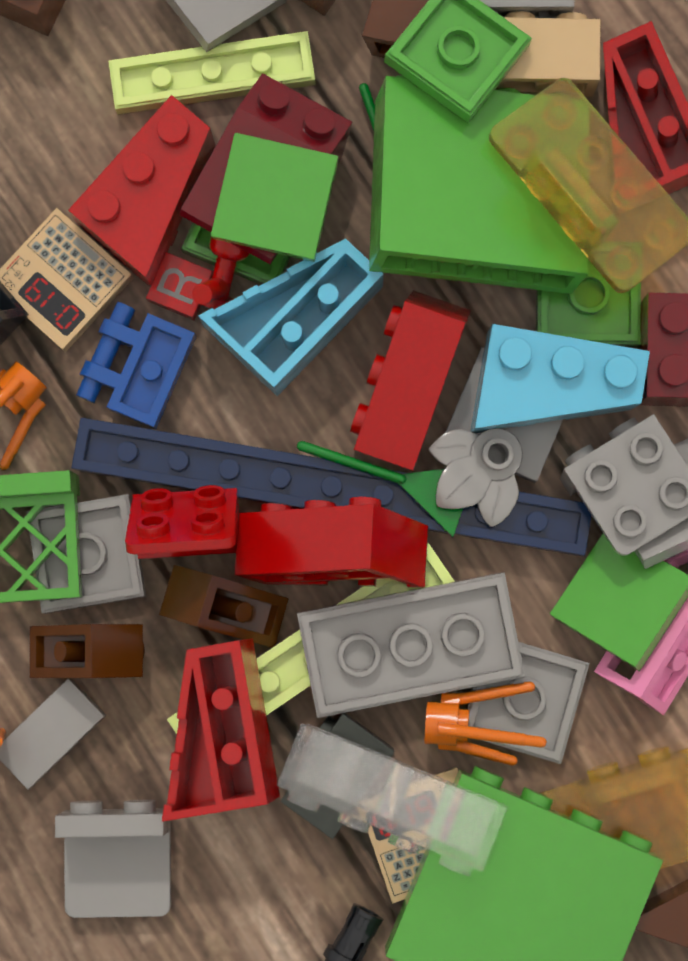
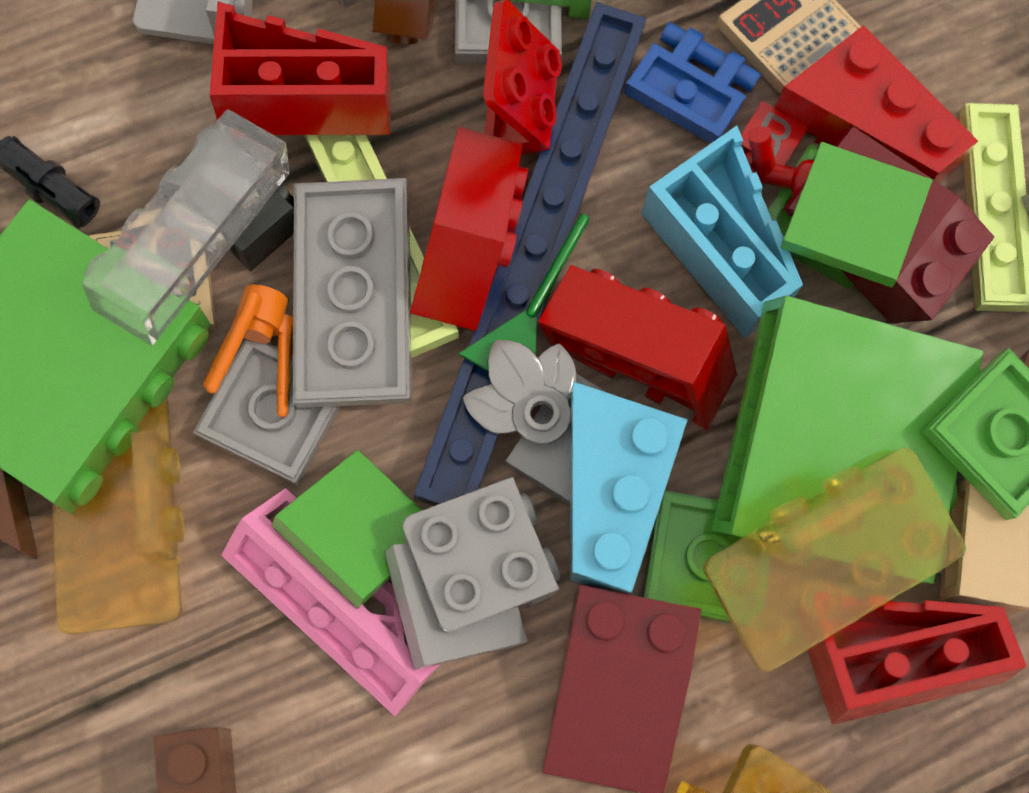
camera: 85 degrees right, 10 degrees down
reddish brown slope [159,565,289,648] -> none

